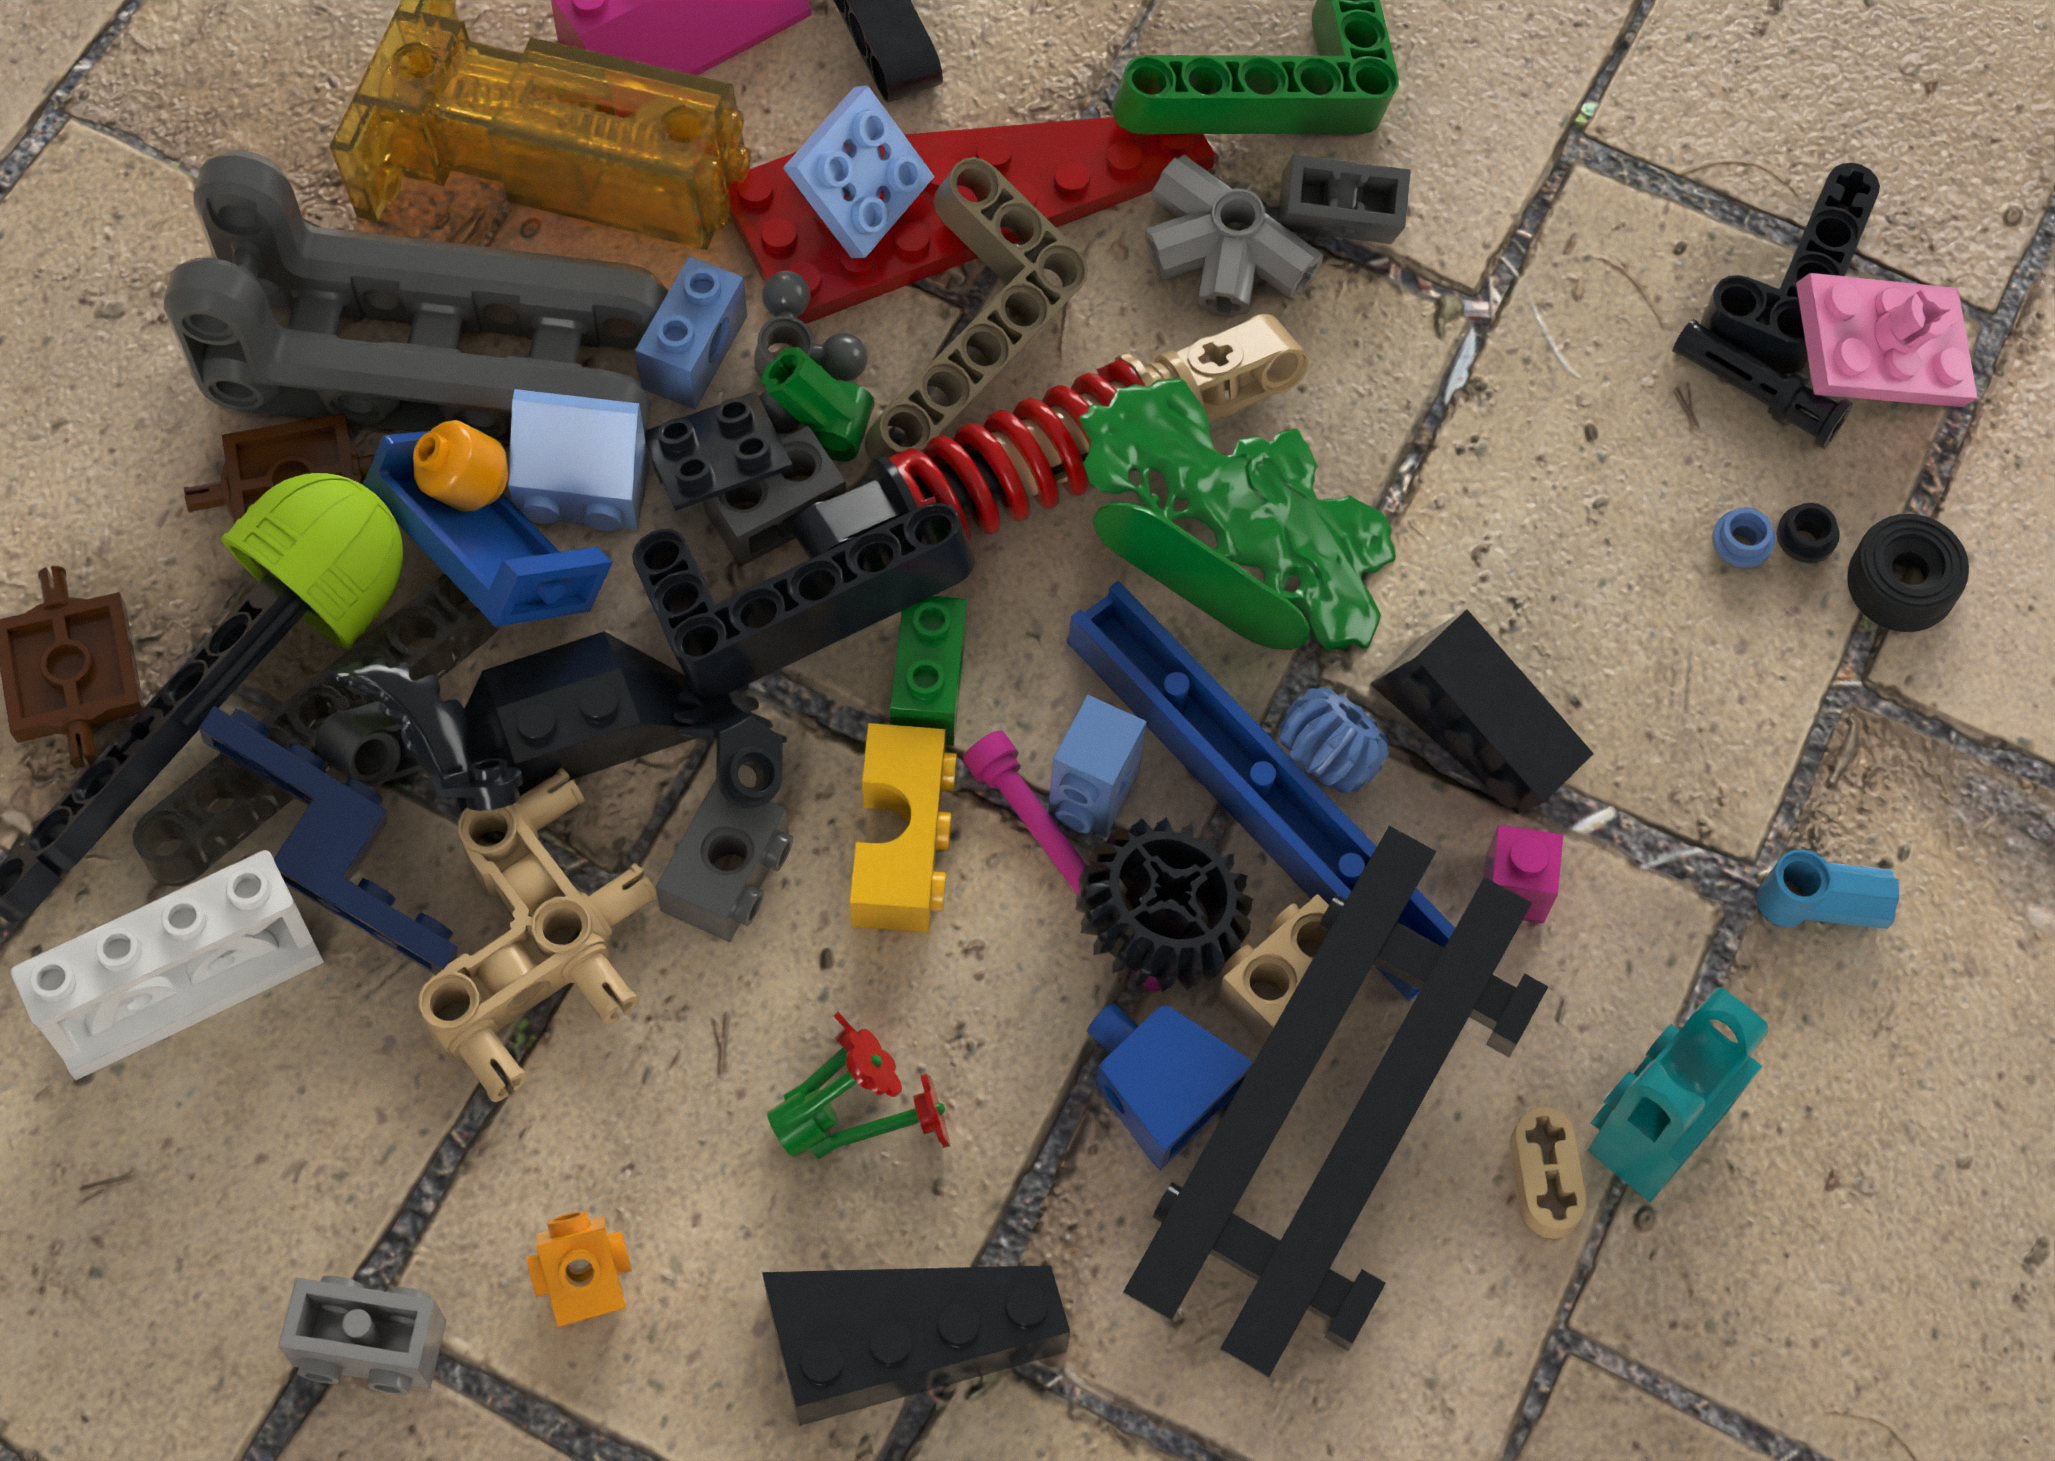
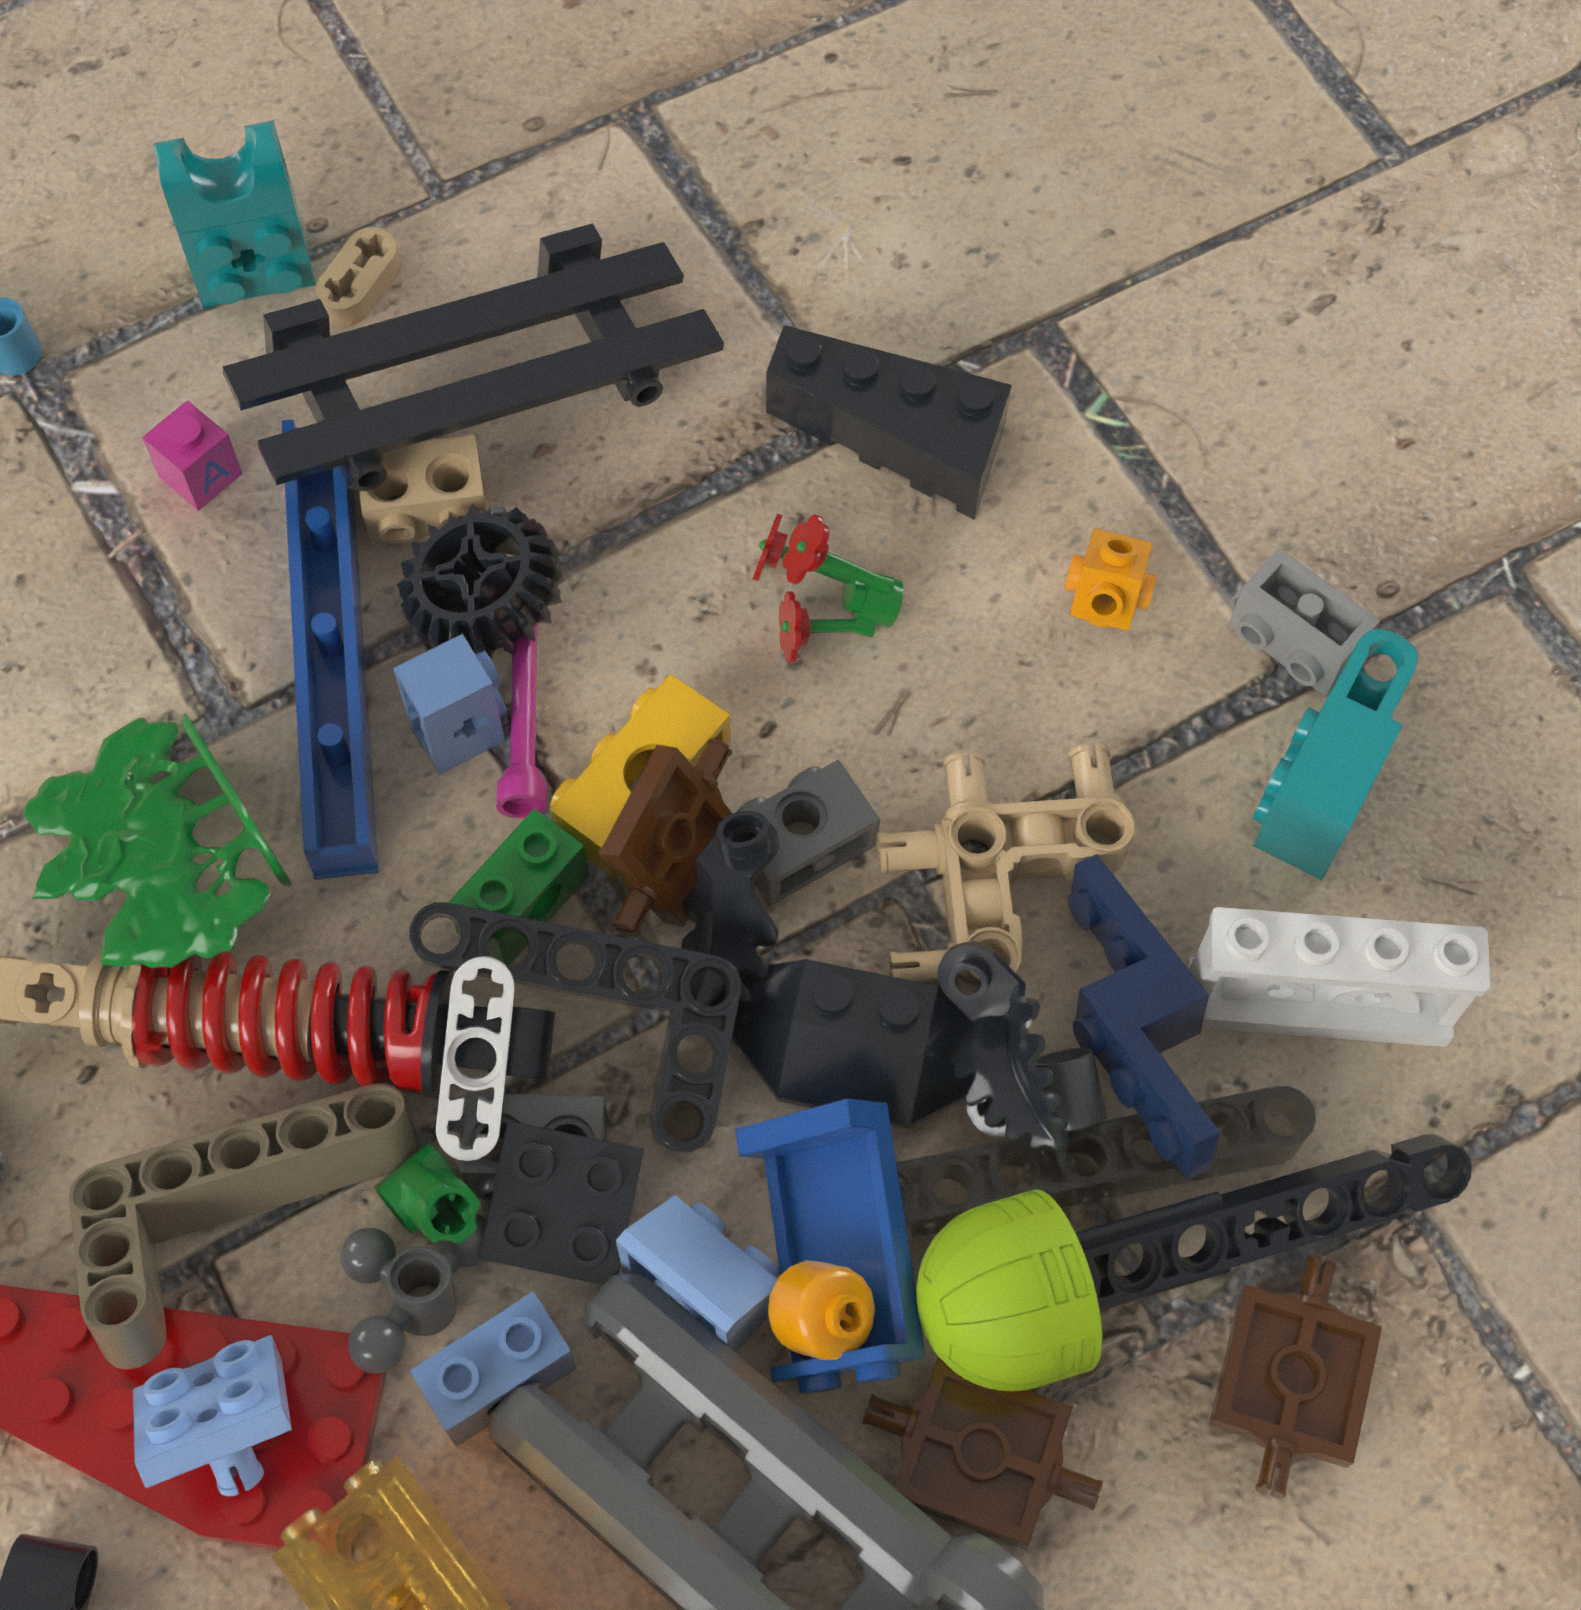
camera: 145 degrees left, 0 degrees up
blue torso [1087,1003,1253,1171] -> none
medium blue gear [1279,687,1389,794] -> none
black wedge [1370,609,1594,814] -> none
none -> white beam [436,956,515,1161]
none -> reddish brown plate [599,739,732,938]
none -> teal brick [1252,629,1418,880]

